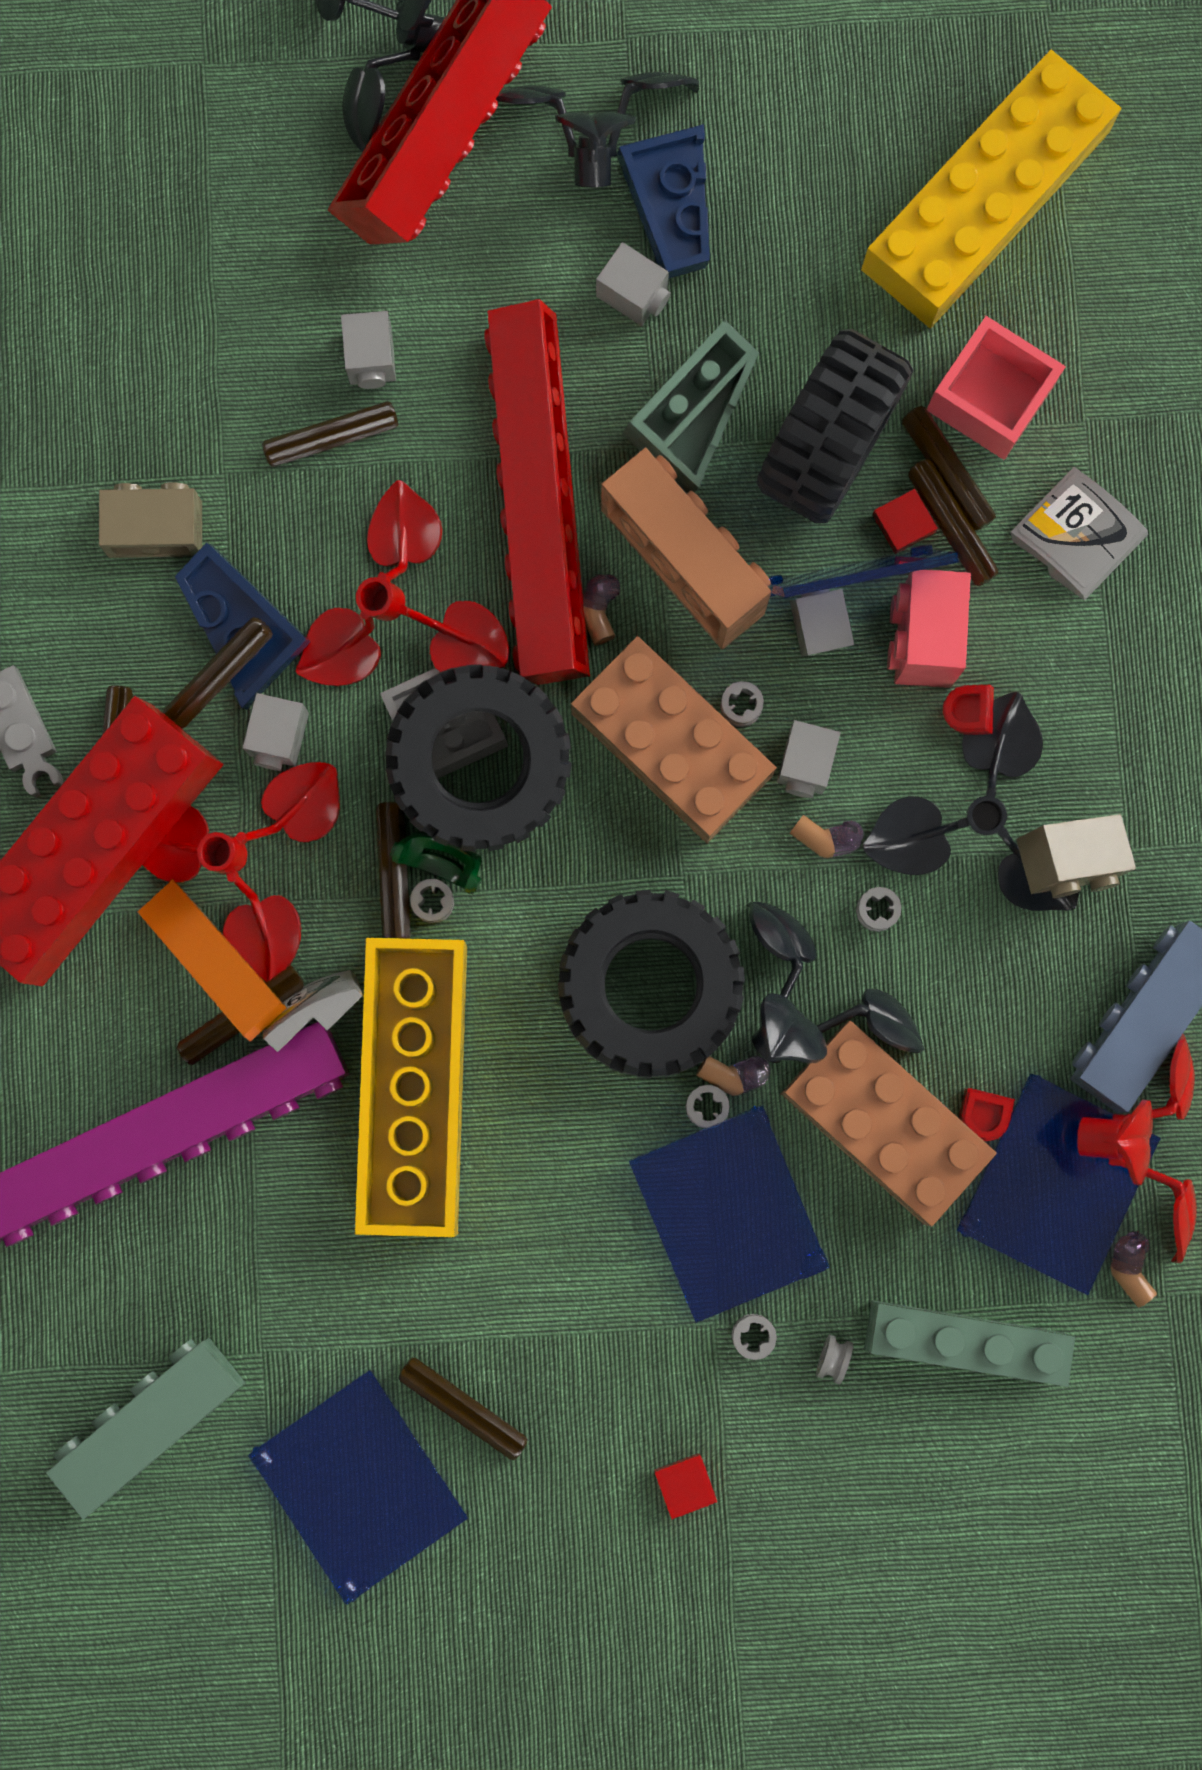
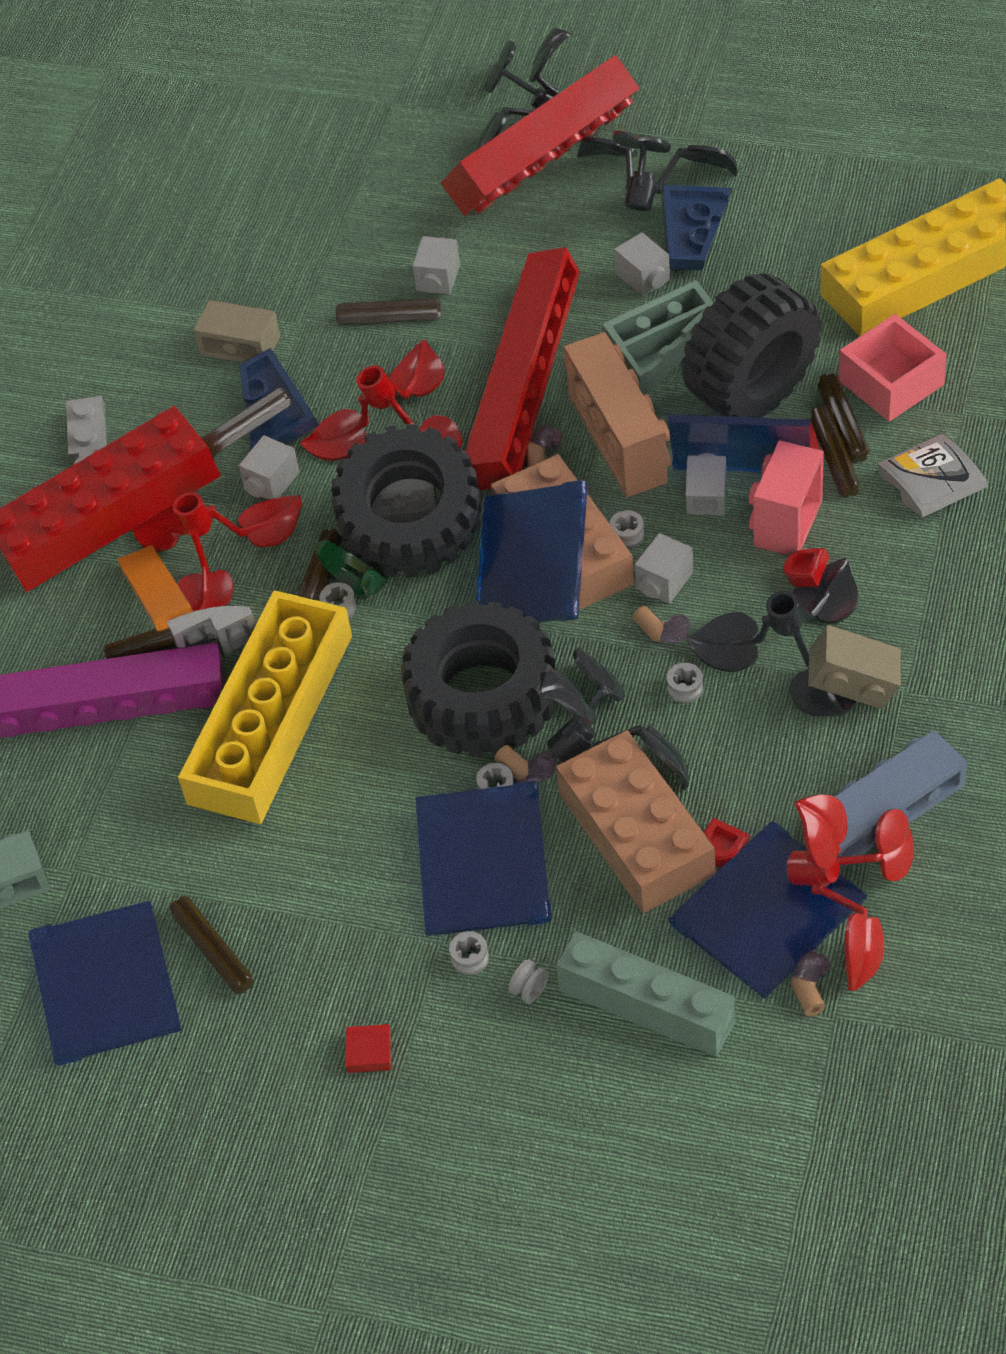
camera: 25 degrees right, 30 degrees down
none -> clear blue piece [476,481,588,623]

